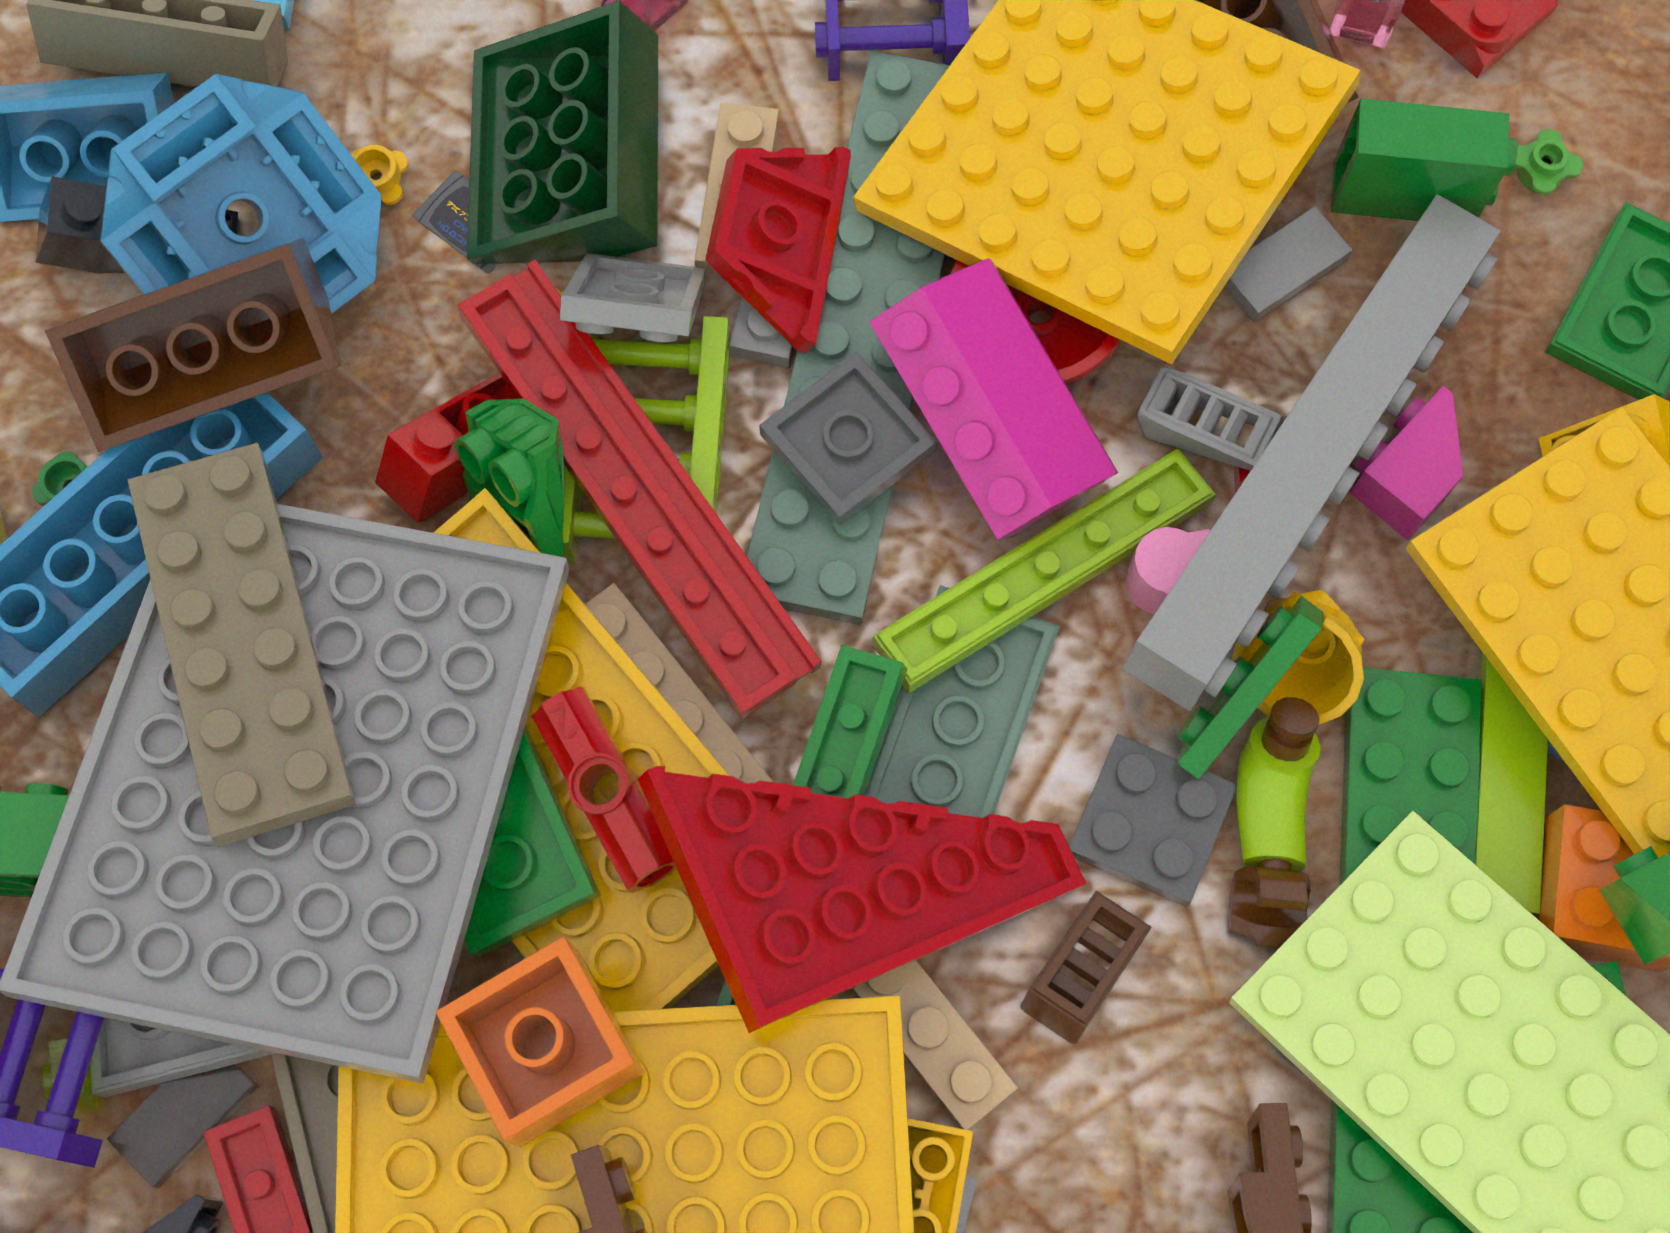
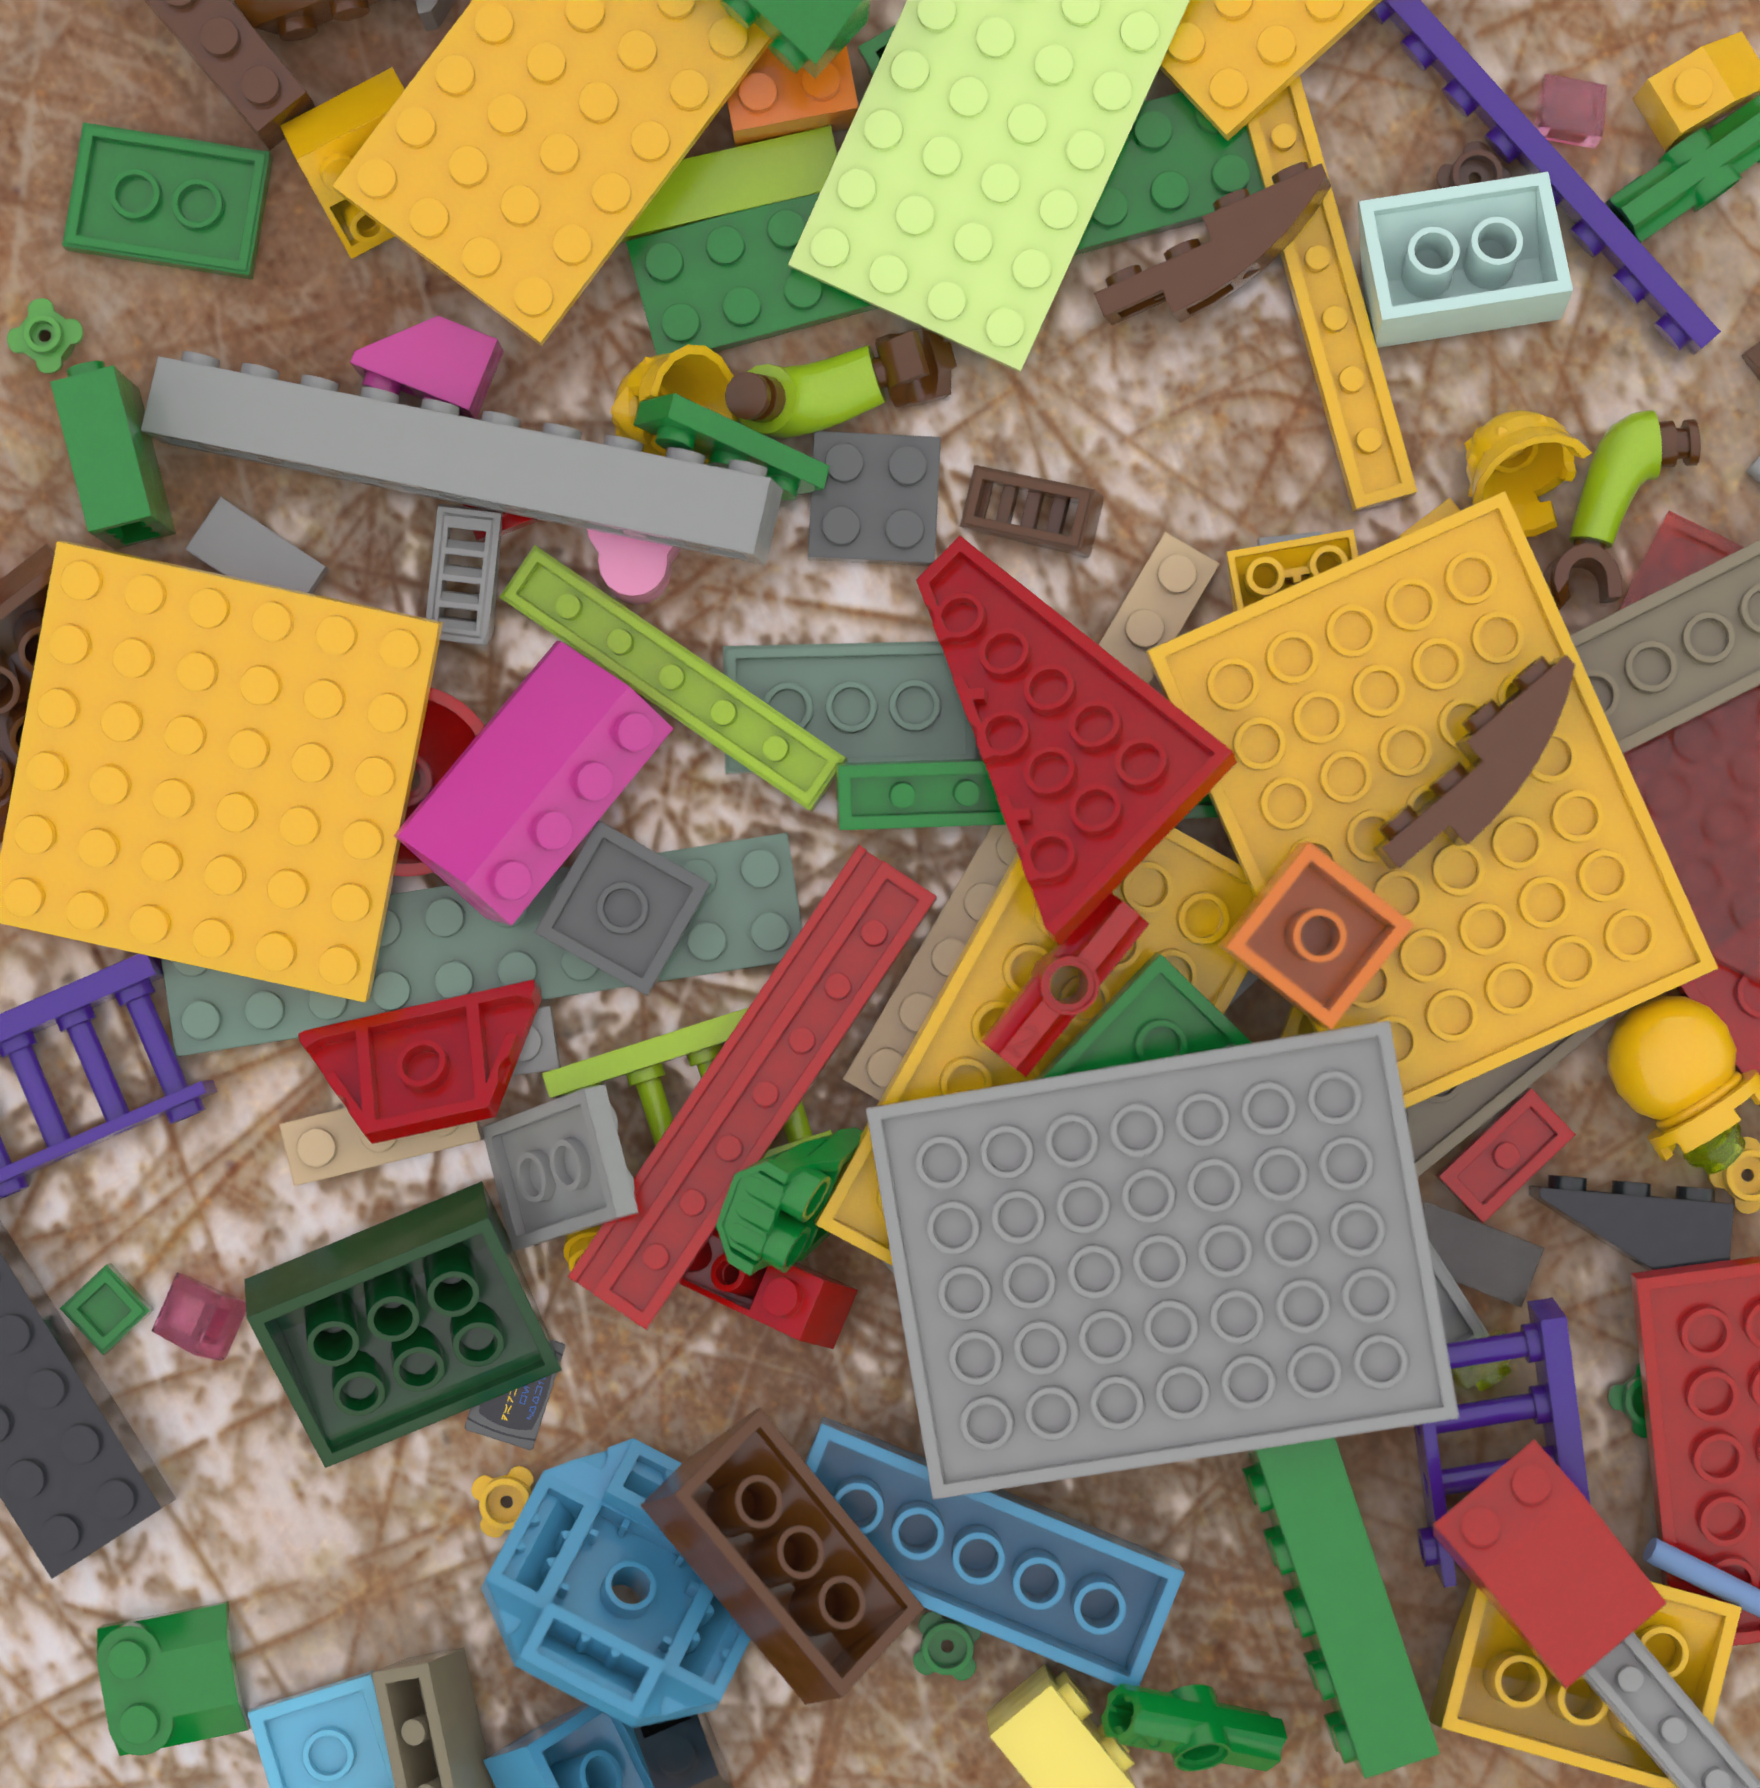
camera: 110 degrees left, 15 degrees up
dark tan plate [127,442,357,847] -> none

